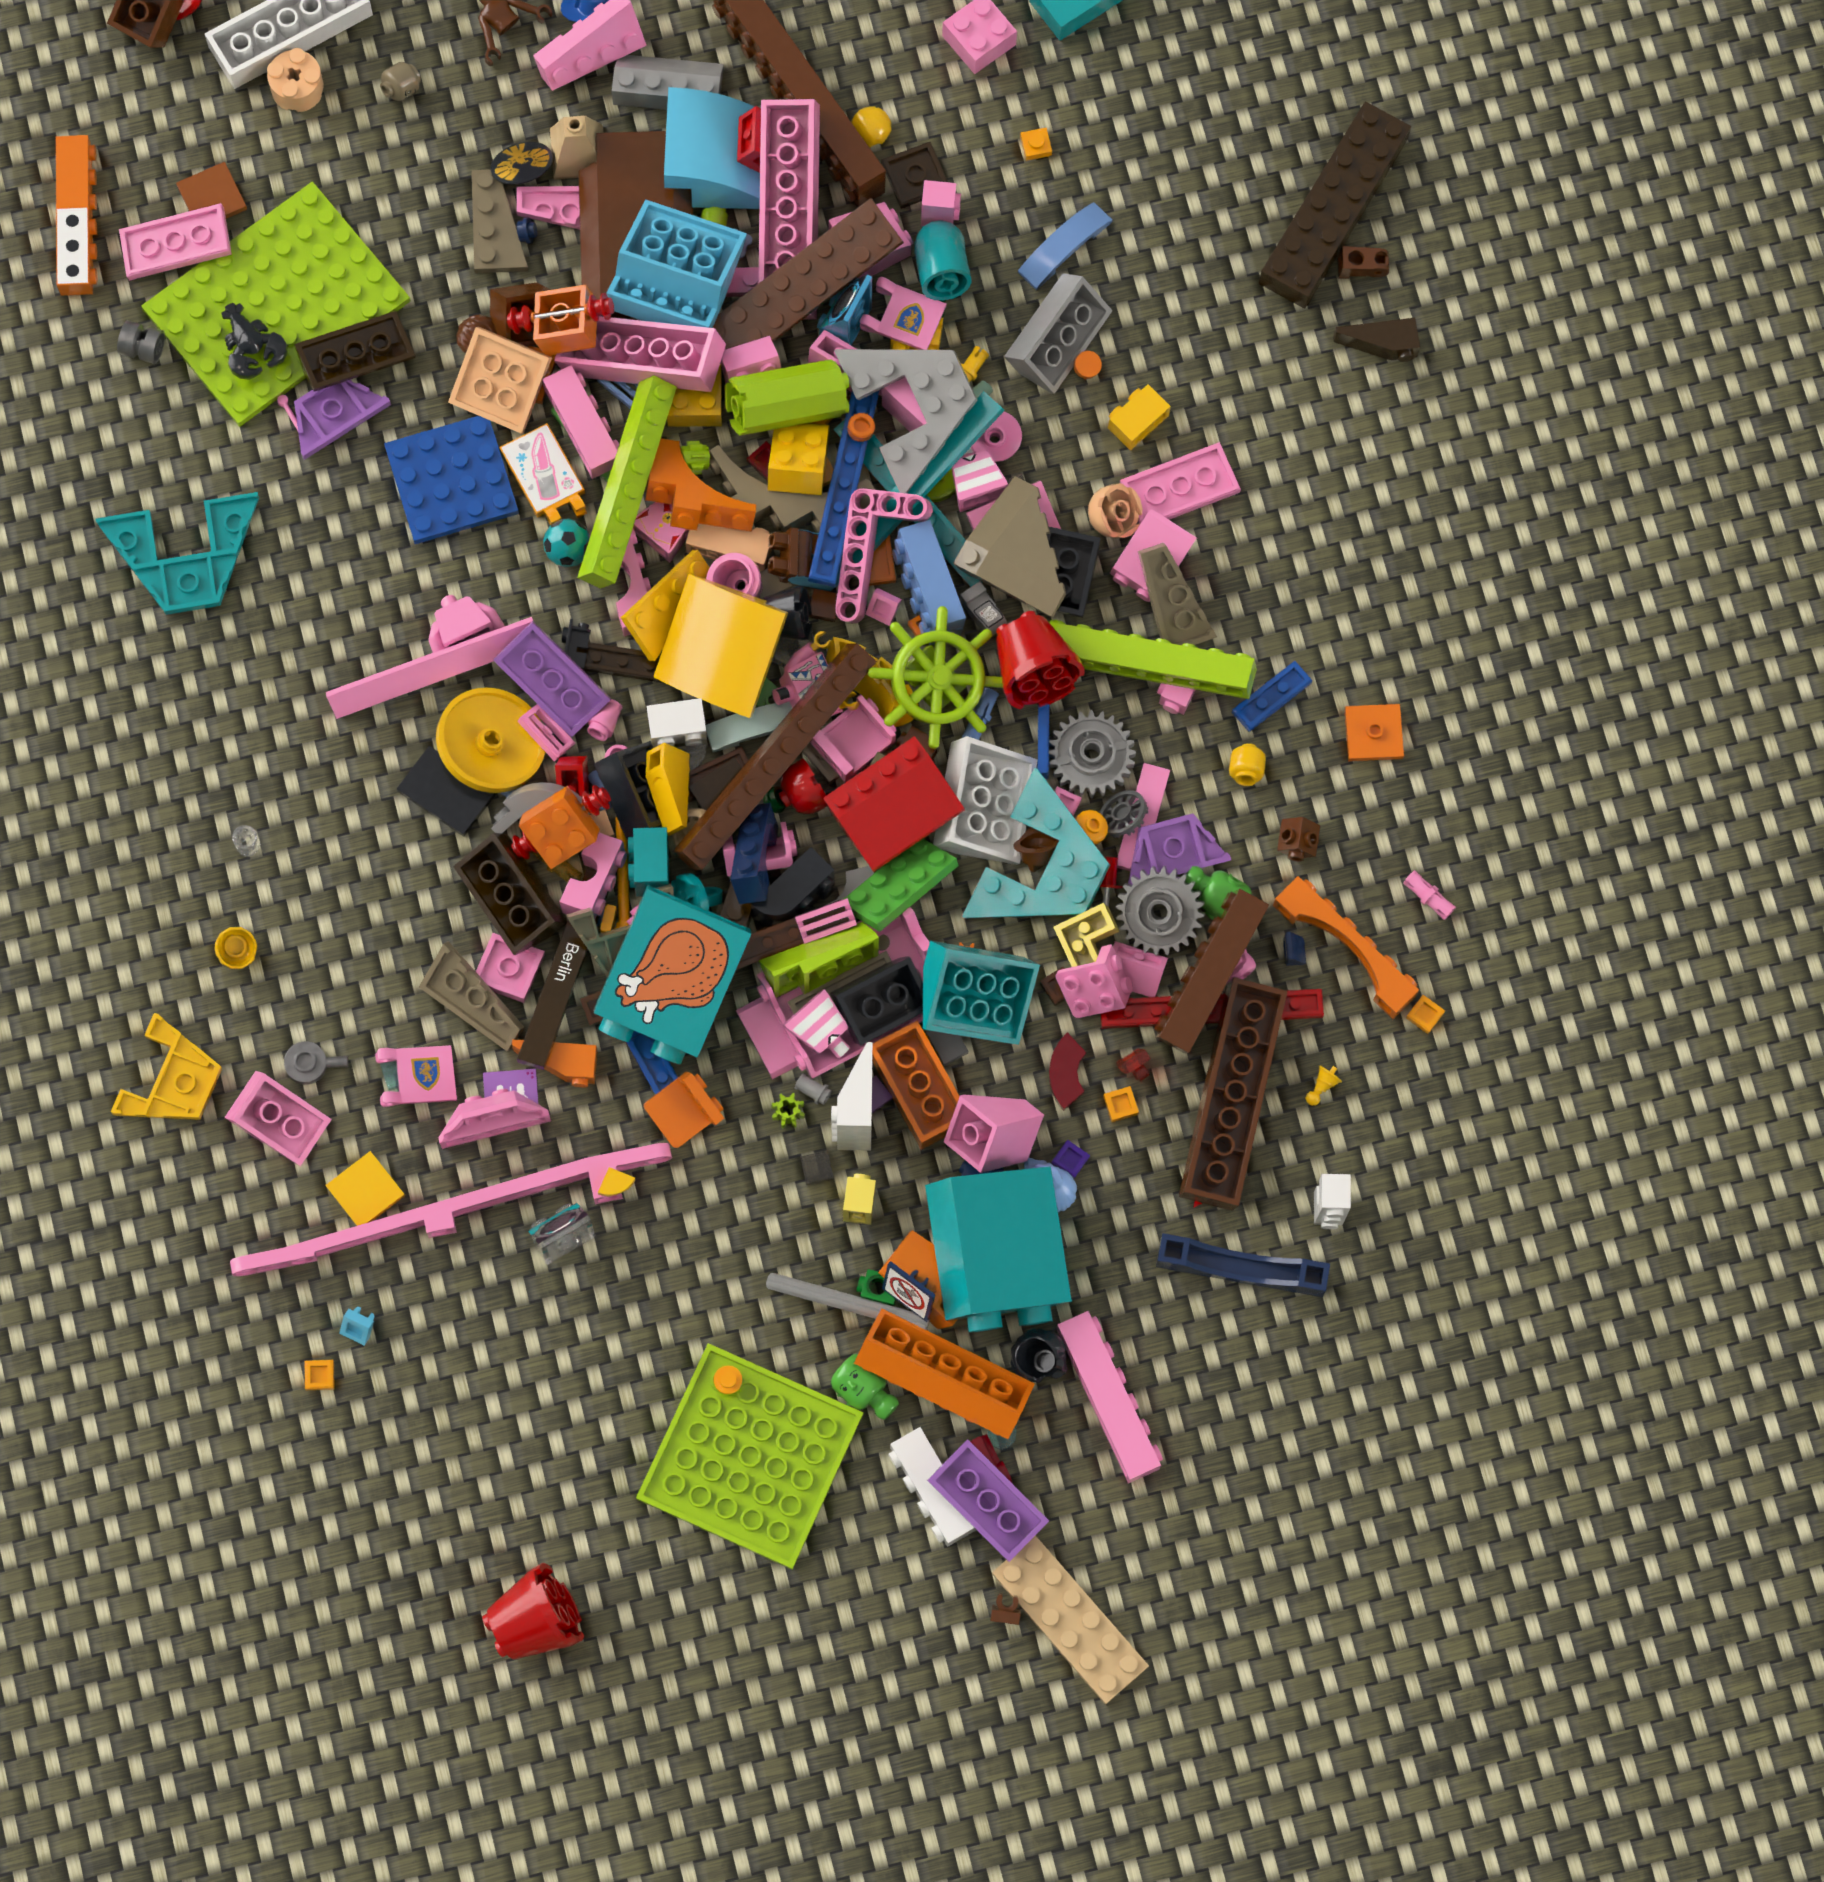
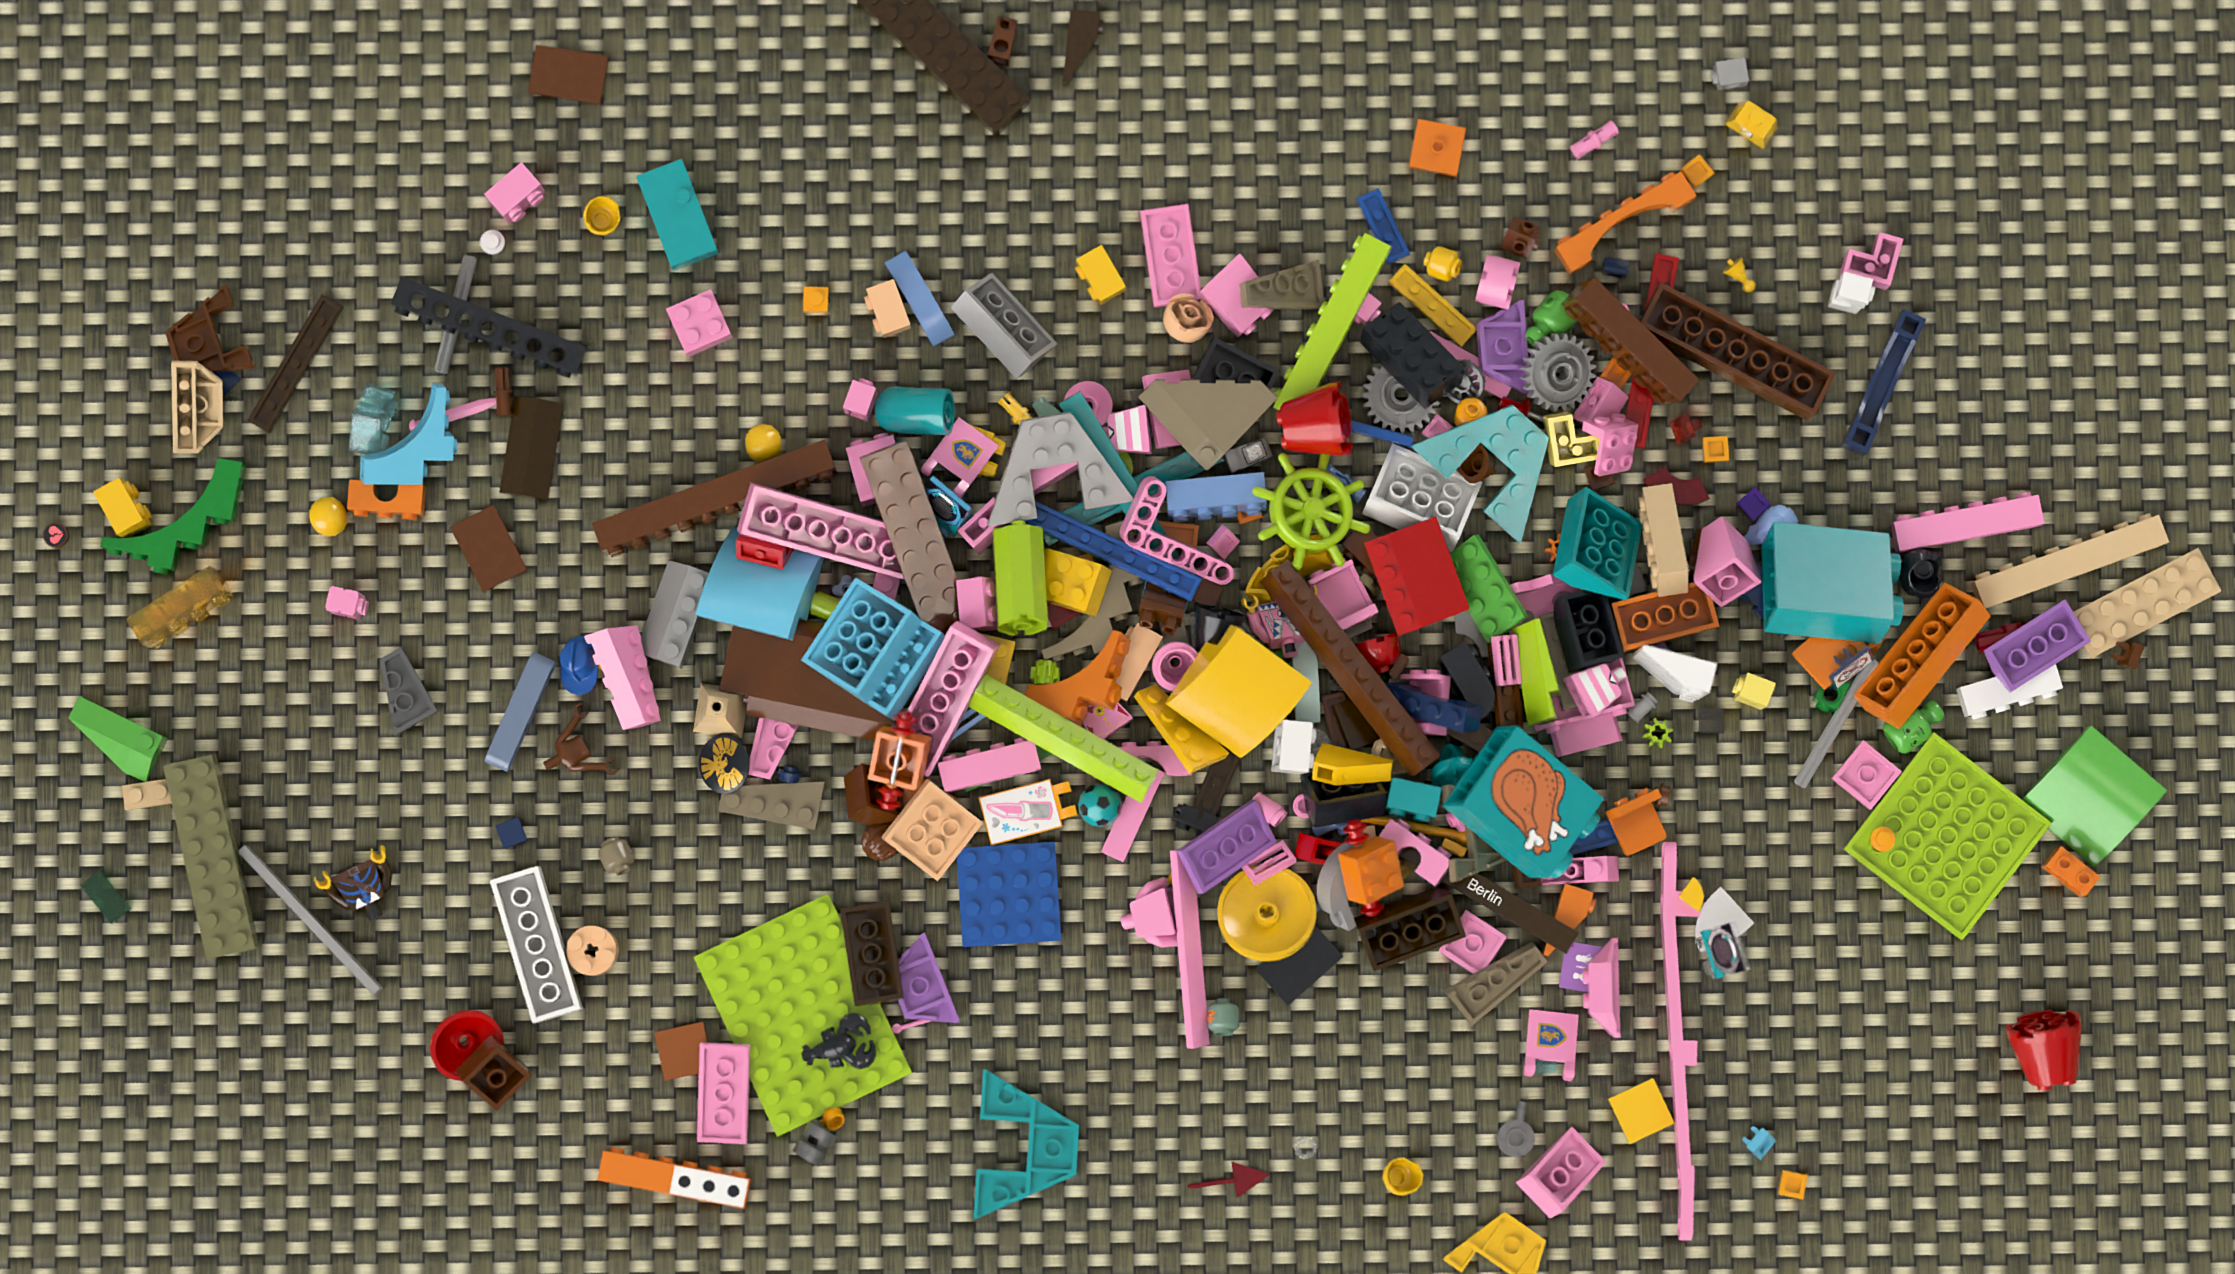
camera: 75 degrees left, 10 degrees up
orange tile [847,413,875,442] -> none
dark brown tile [881,142,948,209] -> none
orange tile [1073,351,1102,379] -> none
none -> light orange plate [821,1107,845,1131]
none -> light nougat brick [864,279,911,338]
none -> bright pink tile [1101,769,1165,862]
none -> dark red piece [1187,1162,1271,1198]
none -> sand green head [1207,998,1239,1036]
none -> black piece [1360,301,1465,409]
none -> yellow tile [1388,264,1476,348]
none -> reddish brown tile [1388,653,1409,681]
none -> bright pink brick [1475,254,1520,310]
none -> bright pink slope [1541,856,1619,885]
none -> orange tile [1599,357,1631,389]
none -> tan brick [1638,483,1688,597]
none -> reddish brown plate [1654,783,1671,807]
none -> white sticker [1695,887,1754,945]
none -> light grey brick [1710,57,1749,91]
none -> yellow torso [1725,100,1777,149]
none -> bright pink plate [1831,740,1902,810]
none -> bright pink brick [1839,232,1903,290]
none -> tan brick [1970,513,2169,609]
none -> bright green slope [2021,726,2167,868]
none -> orange brick [2041,846,2100,897]

